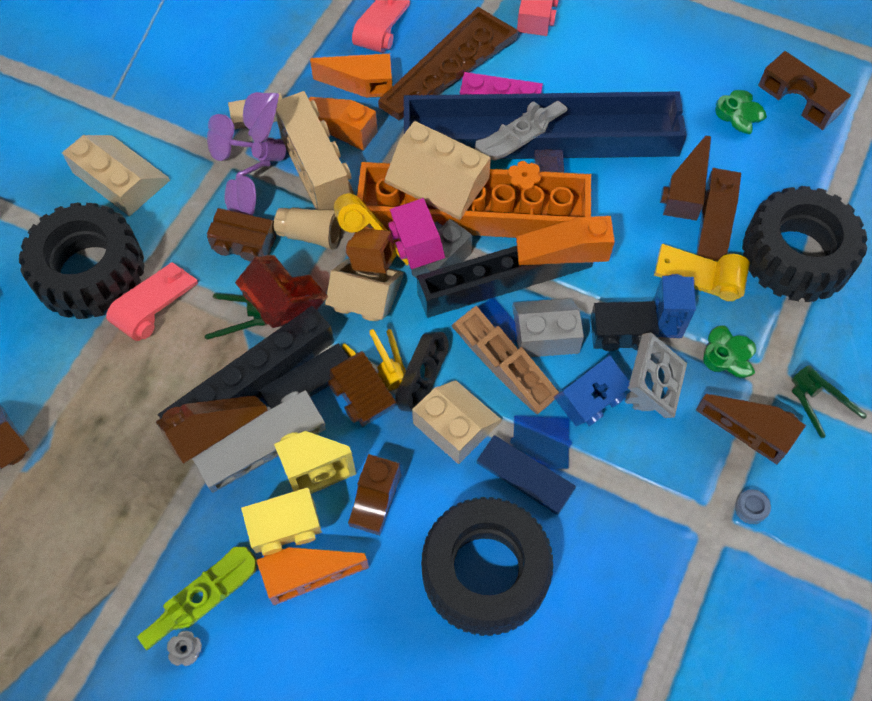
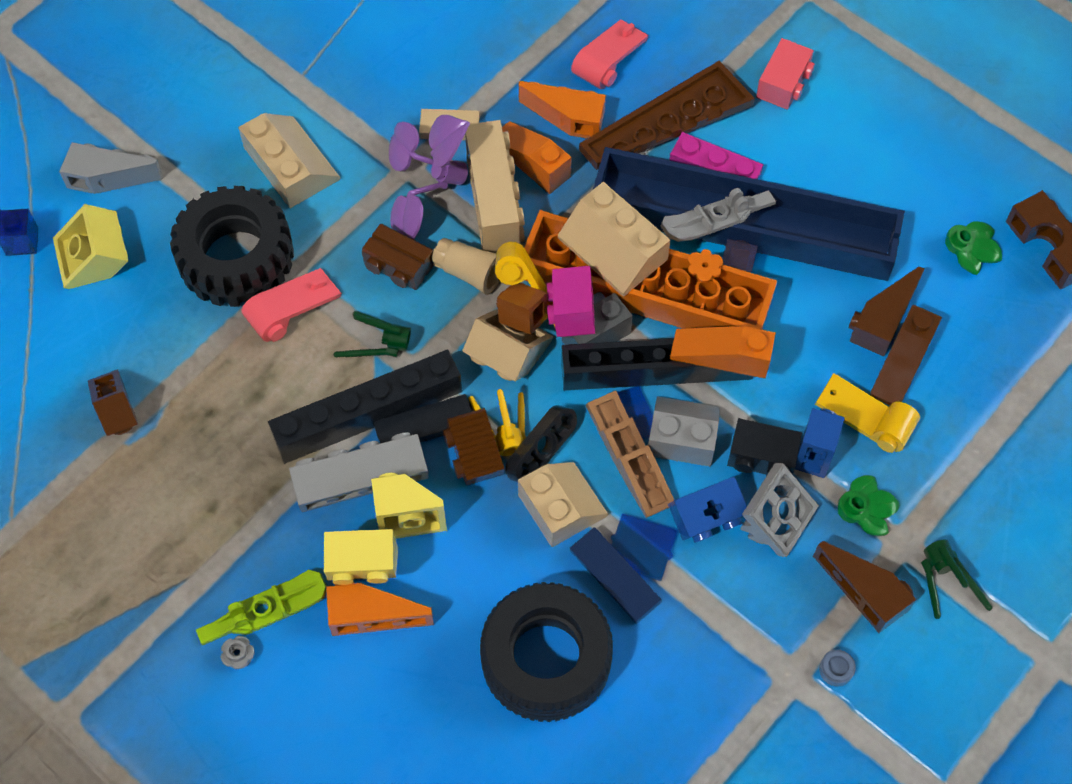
camera: 15 degrees right, 0 degrees up
reddish brown slope [156,396,268,464] -> none
clear red brick [235,255,328,328] -> none
reddish brown arch [348,454,401,536] -> none
black tyre [742,186,868,302] -> none

